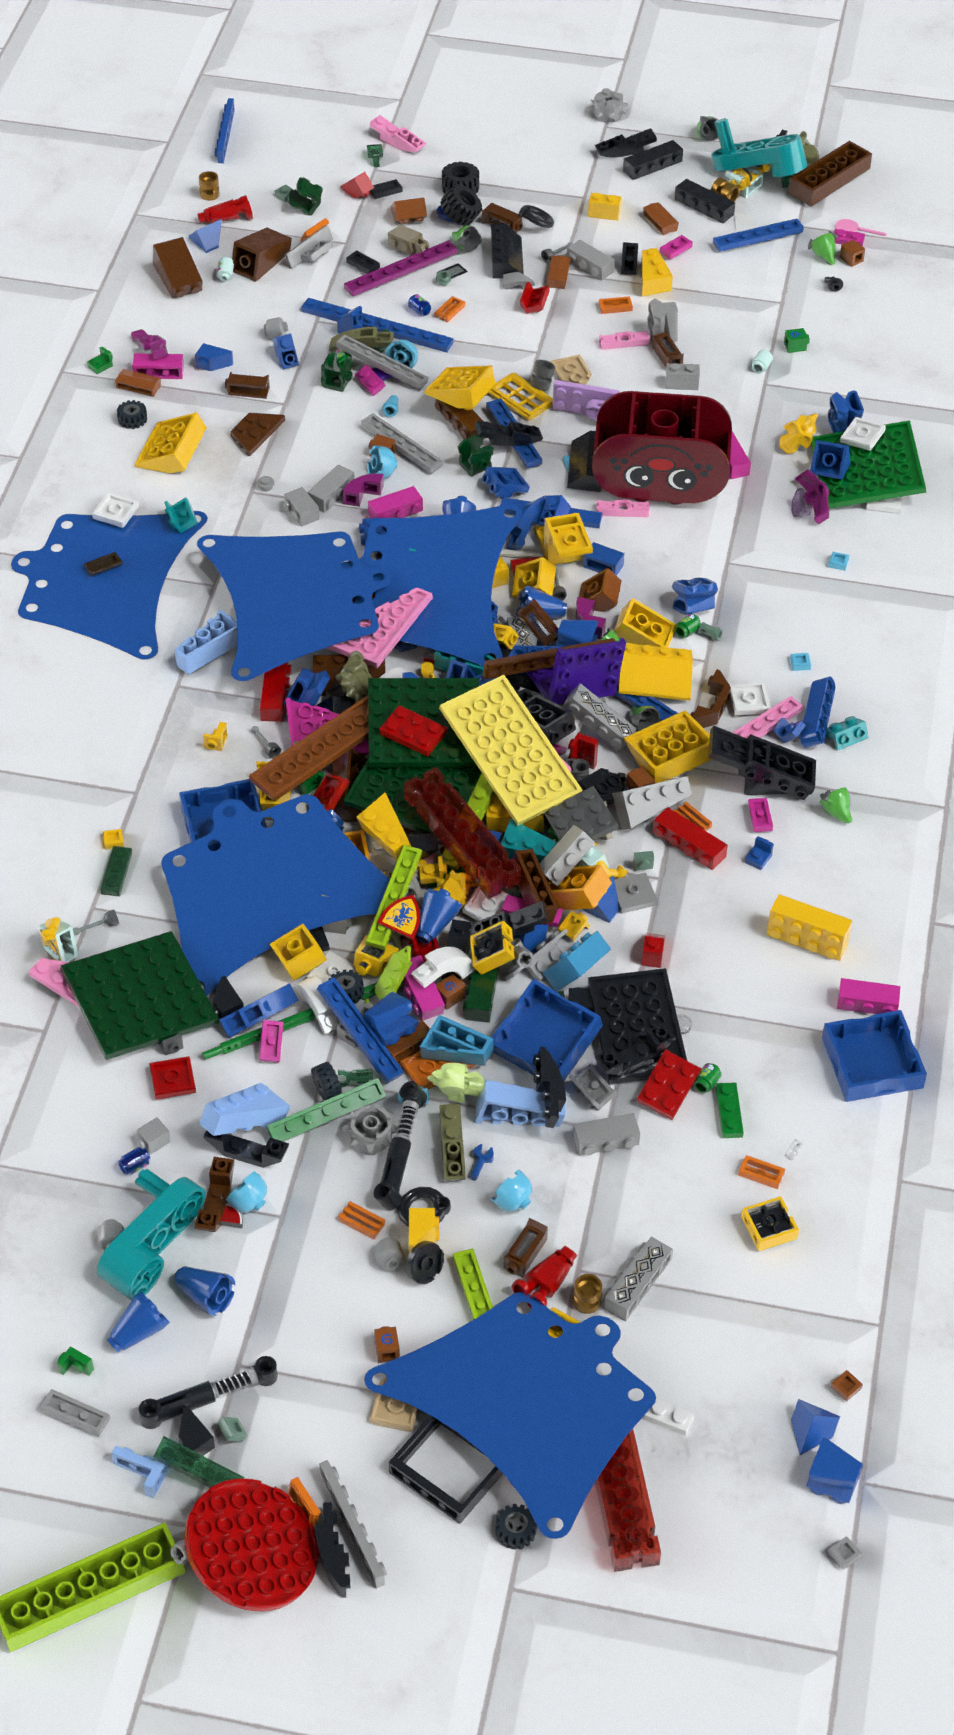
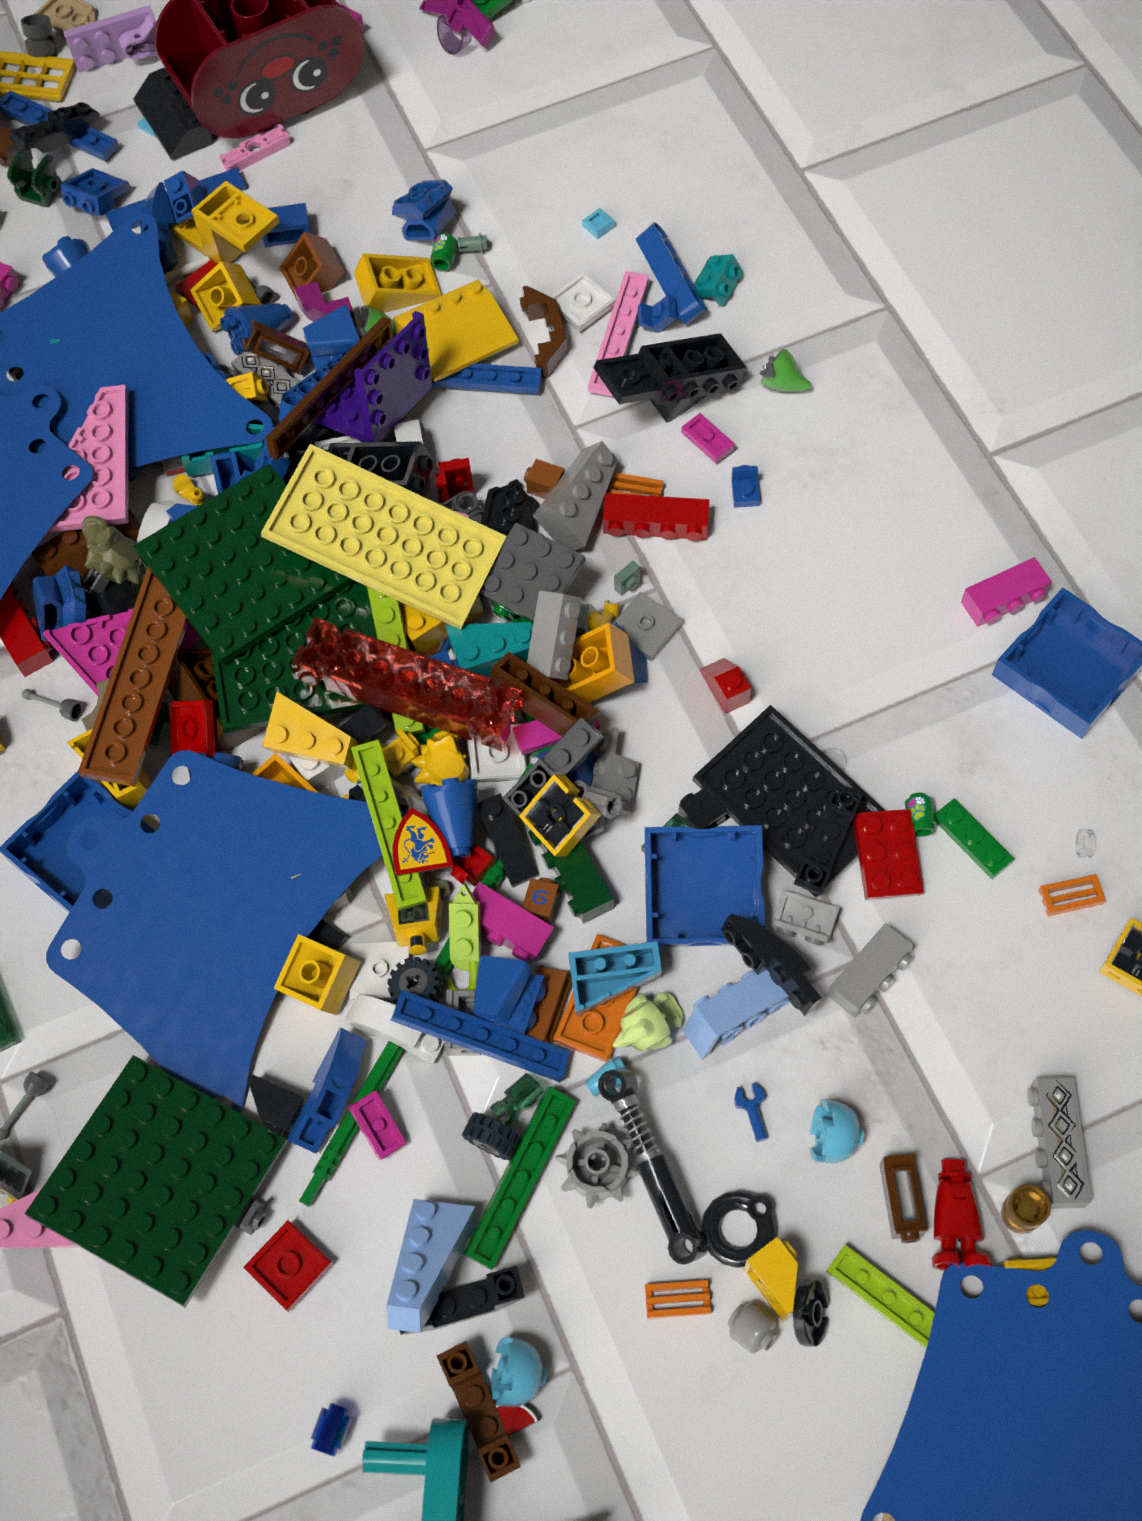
camera: 30 degrees left, 15 degrees up
light grey brick [136,1117,171,1155] -> none
dark orange brick [374,1326,400,1363] -> none
red plate [379,705,447,756] -> none
white arch [411,947,475,988] -> none
olive slope [439,1104,466,1181] -> none
dark azure wedge [543,930,611,991] -> none
yellow bracket [558,910,590,941] -> none
light grey brick [563,683,636,751] -> none
yellow slope [624,710,712,783] -> none
dark grey hat [630,706,660,732] -> none
yellow brick [767,894,852,961] -> none
medium azure tile [828,552,850,571] -> none

